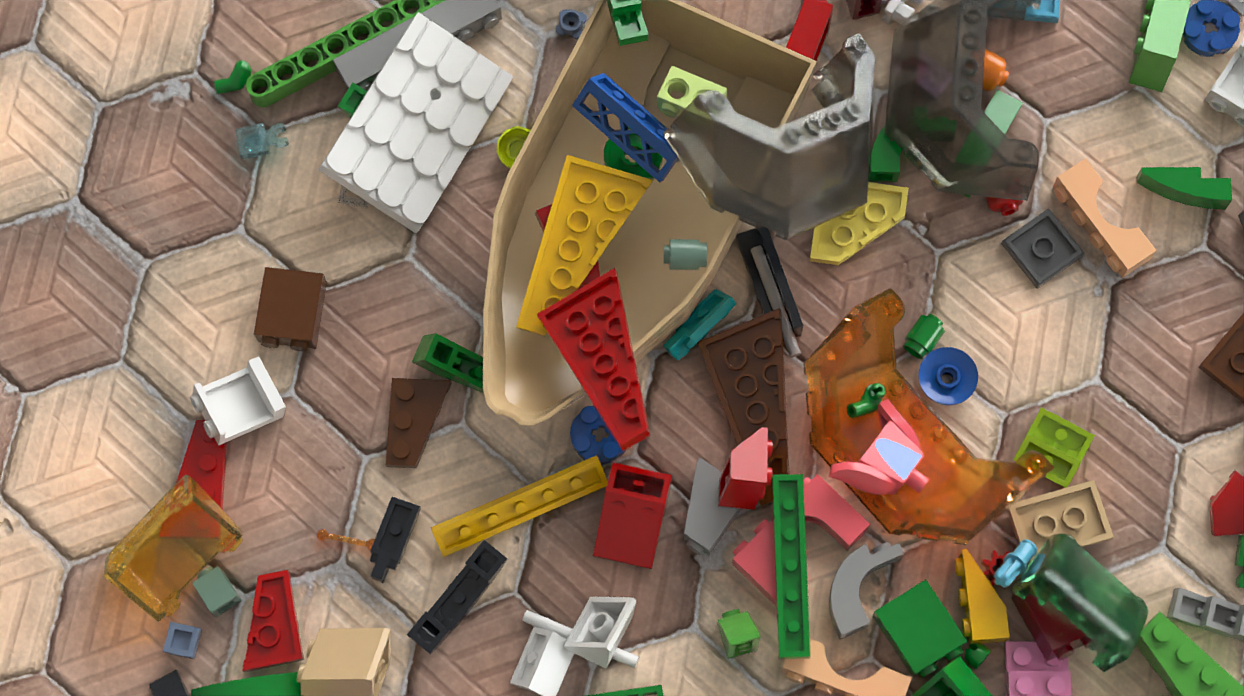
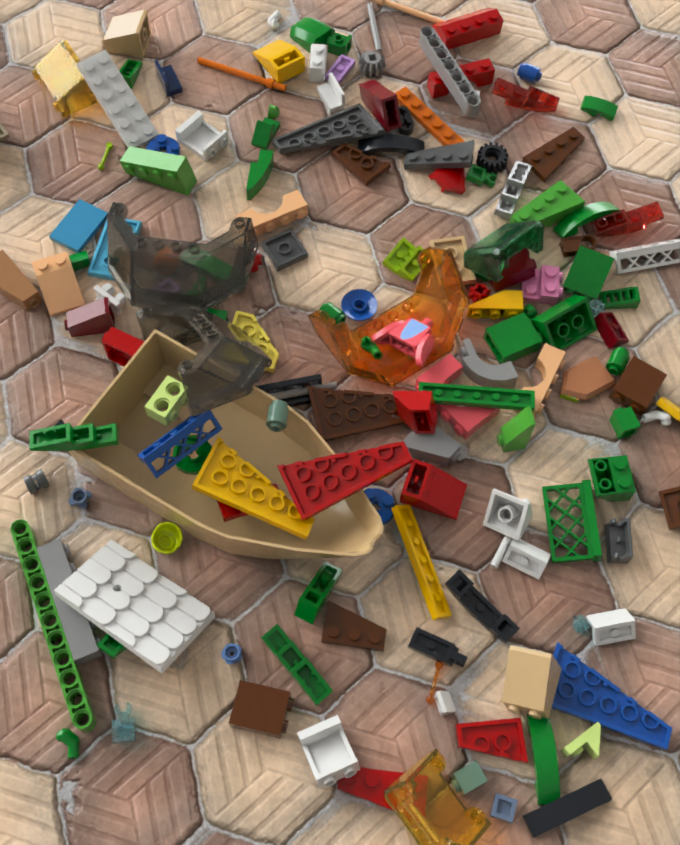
camera: 90 degrees left, 10 degrees down
medium azure axle [994,539,1038,588] -> none
none -> medium blue plate [221,643,242,664]
none -> green slope [260,624,333,705]
none -> white slope [434,691,456,717]

